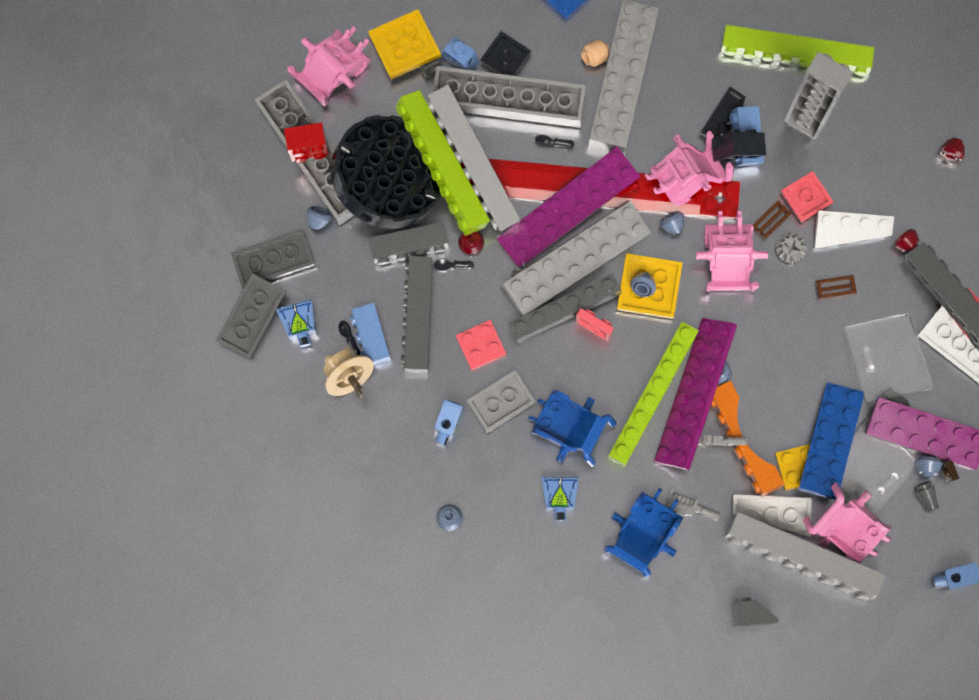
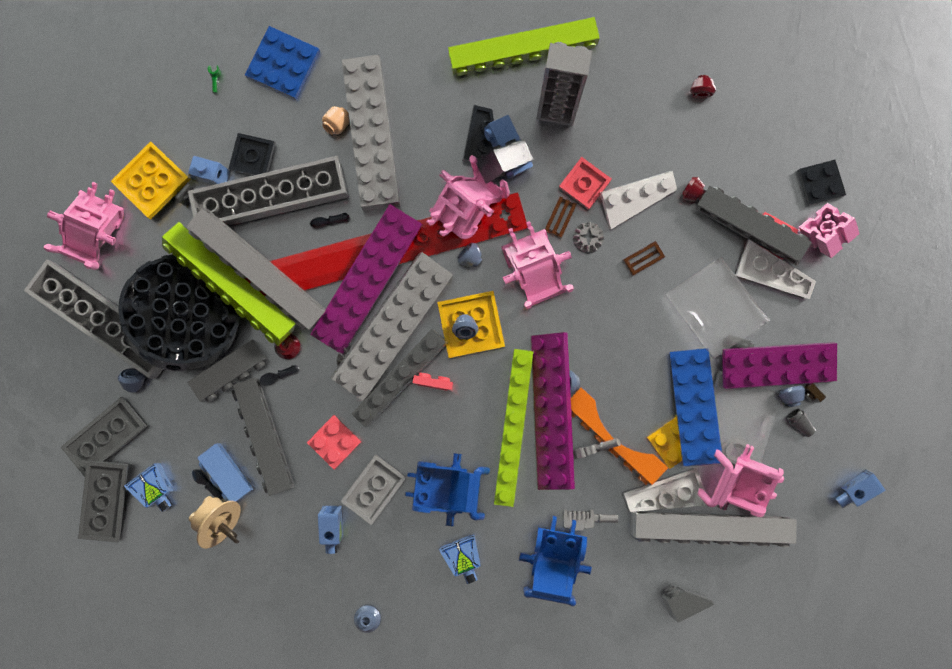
camera: 25 degrees left, 5 degrees up
red brick [284,122,329,163] -> none

